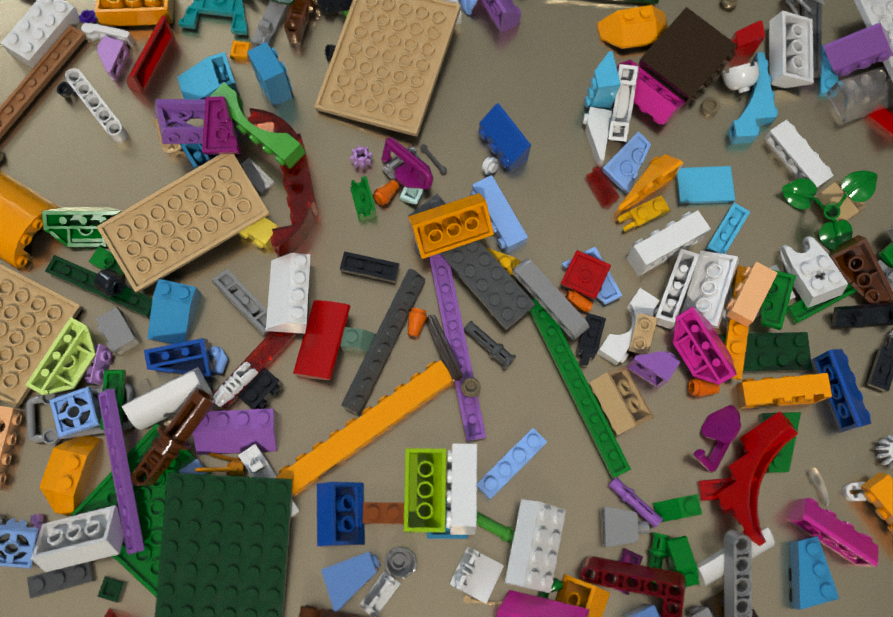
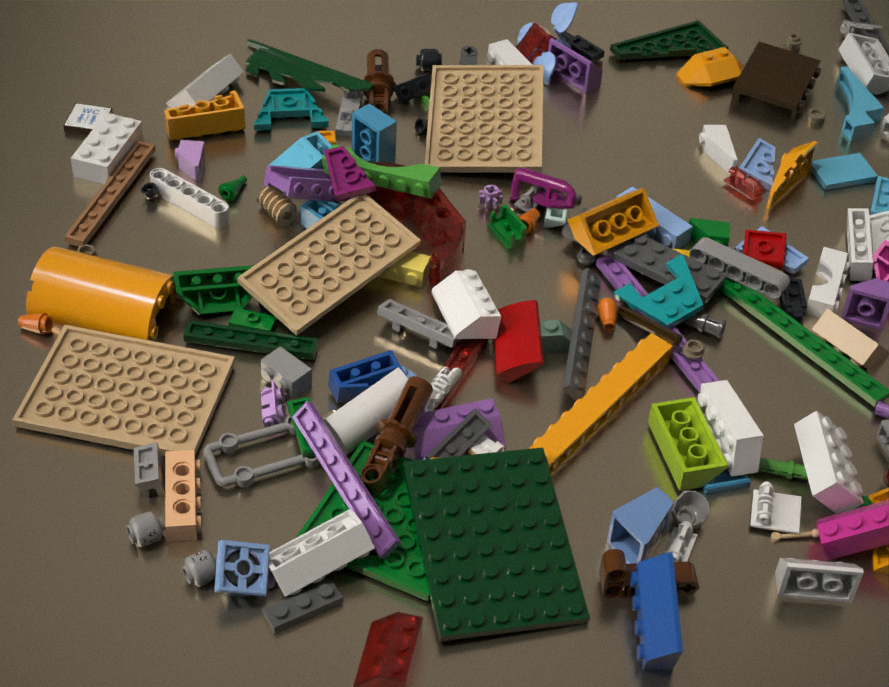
camera: 15 degrees left, 30 degrees down
yellowish green wedge [26,317,96,395] -> none
light orange wedge [39,436,102,516] -> none
light blue piece [49,387,101,439] -> none
dark purple plate [79,10,97,24] -> none
white hinge [81,23,135,46] -> none
black head [94,268,125,297] -> none
dark green tile [97,576,126,603] -> none
red slope [127,15,174,94] -> none
dark azure slope [147,279,201,344] -> none
black bracket [238,368,283,409] -> none
blue slope [317,482,365,546] -> none
black plate [340,251,400,283] -> none
dark orange brick [363,502,404,525] -> none
light blue brick [477,428,547,500] -> none
blue slope [478,103,531,172] -> none
white plate [482,157,498,175] -> none
medium azure slope [584,51,621,110] -> none
white arch [608,64,639,142] -> none
dark pink slope [617,59,686,125] -> none
yellow hinge [617,195,671,232] -> none
white brick [626,210,711,277] -> none
tan hinge [629,313,658,355] -> none
white cylinder [721,62,759,93] -> none
red slope [730,20,765,57] -> none
none -> green cone [218,175,247,201]
none -> dark grey plate [425,408,492,459]
none -> teal wing [614,254,703,329]
none -> green slope [688,218,730,247]

